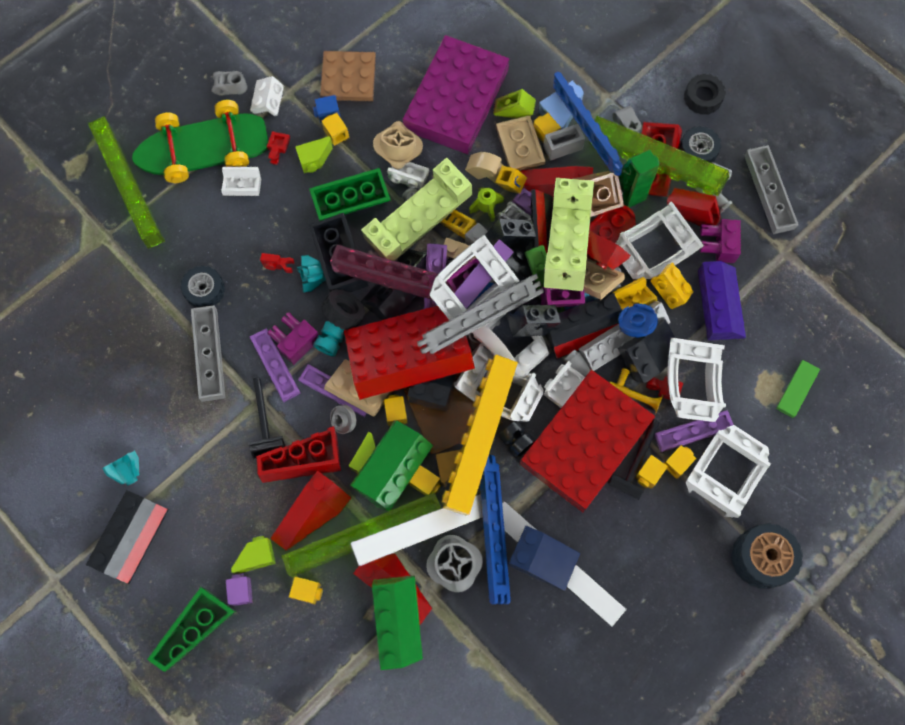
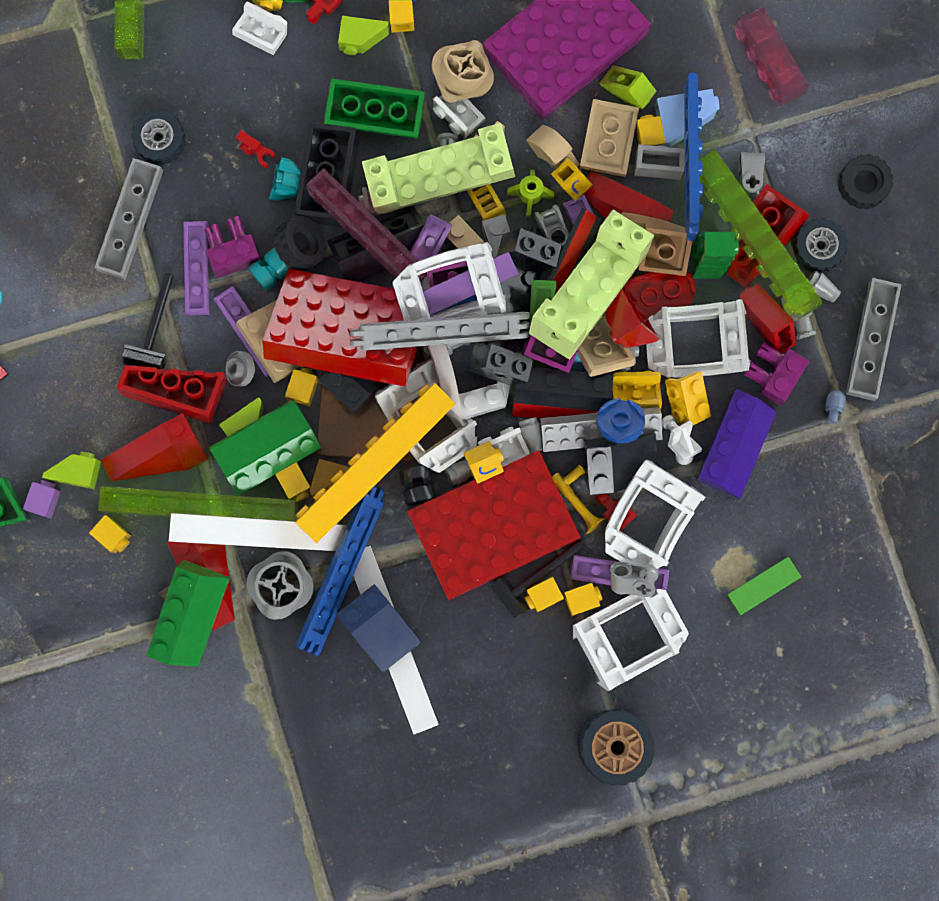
camera: 25 degrees right, 10 degrees up
none -> light grey cone [444,460,473,486]
none -> yellow brick [463,441,504,484]
none -> light grey piece [610,562,659,597]
none -> white piece [662,415,702,465]
none -> clear pink brick [735,7,809,107]
none -> sand blue cylinder [825,390,846,424]

